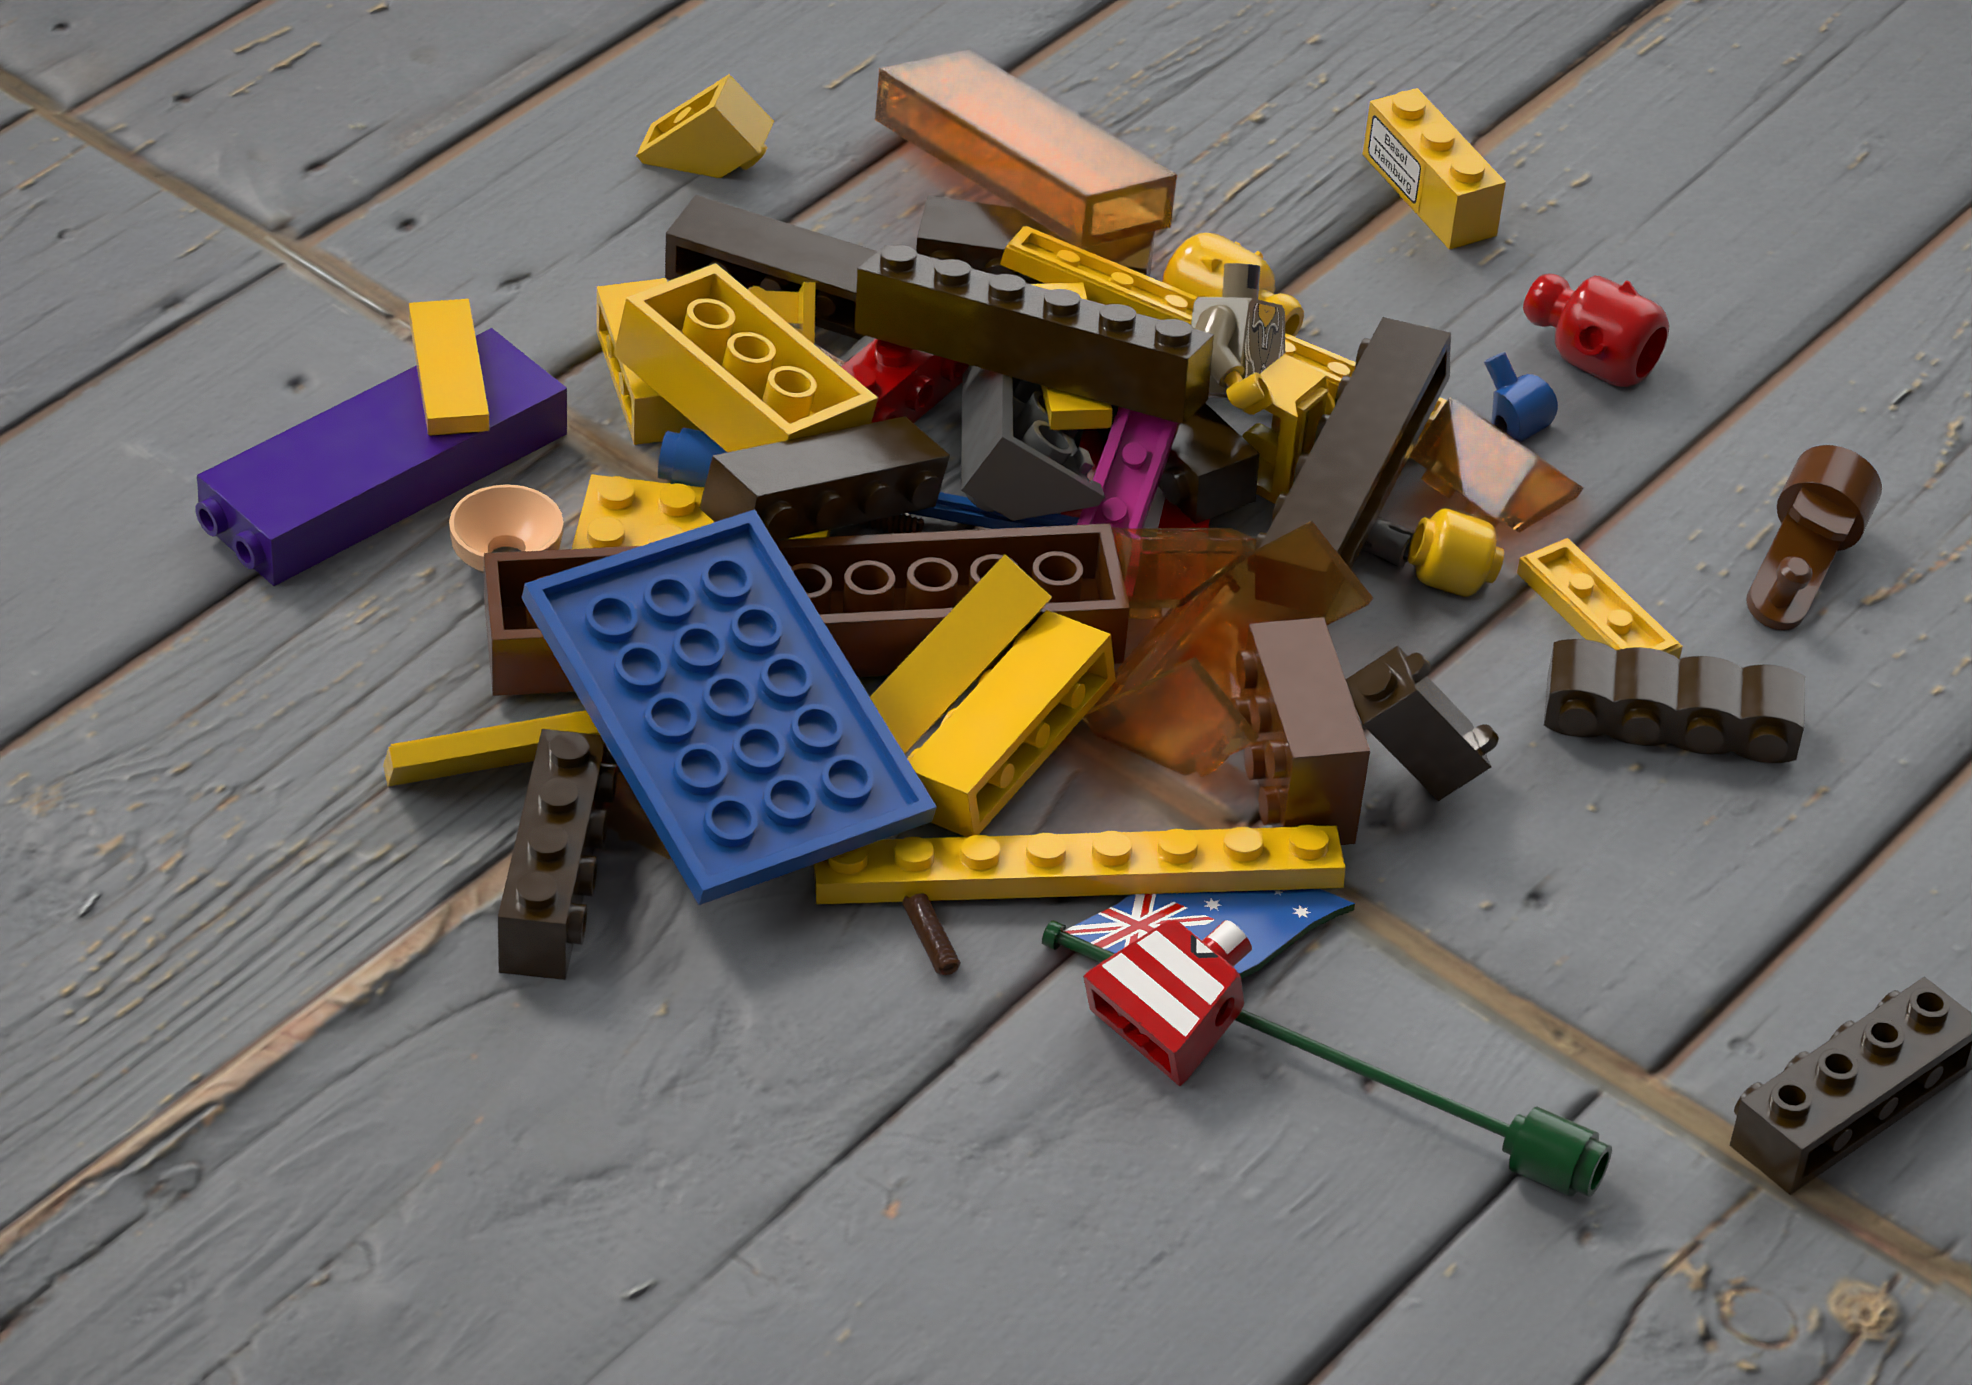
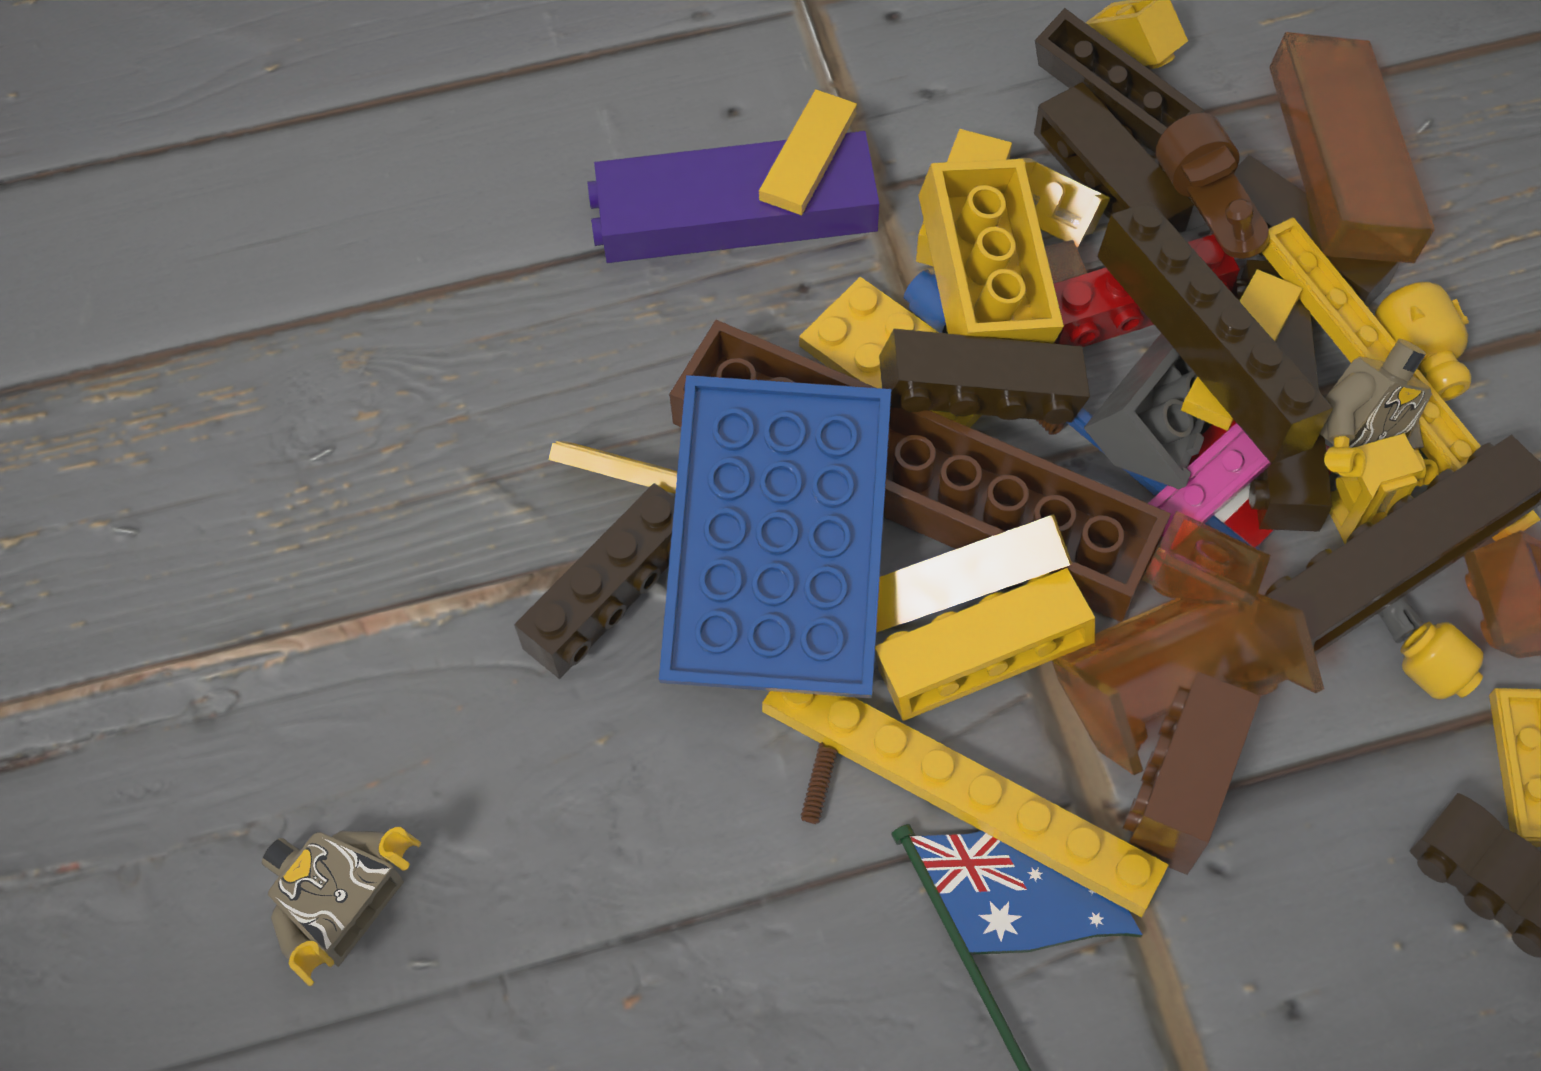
camera: 40 degrees right, 20 degrees up
light nougat piece [449,484,563,573] -> none
red torso [1083,920,1252,1086] -> none
dark brown brick [1346,645,1499,801] -> none
none -> dark tan torso [262,827,422,986]
none -> dark brown brick [1035,8,1204,153]
none -> reddish brown piece [1156,113,1270,259]

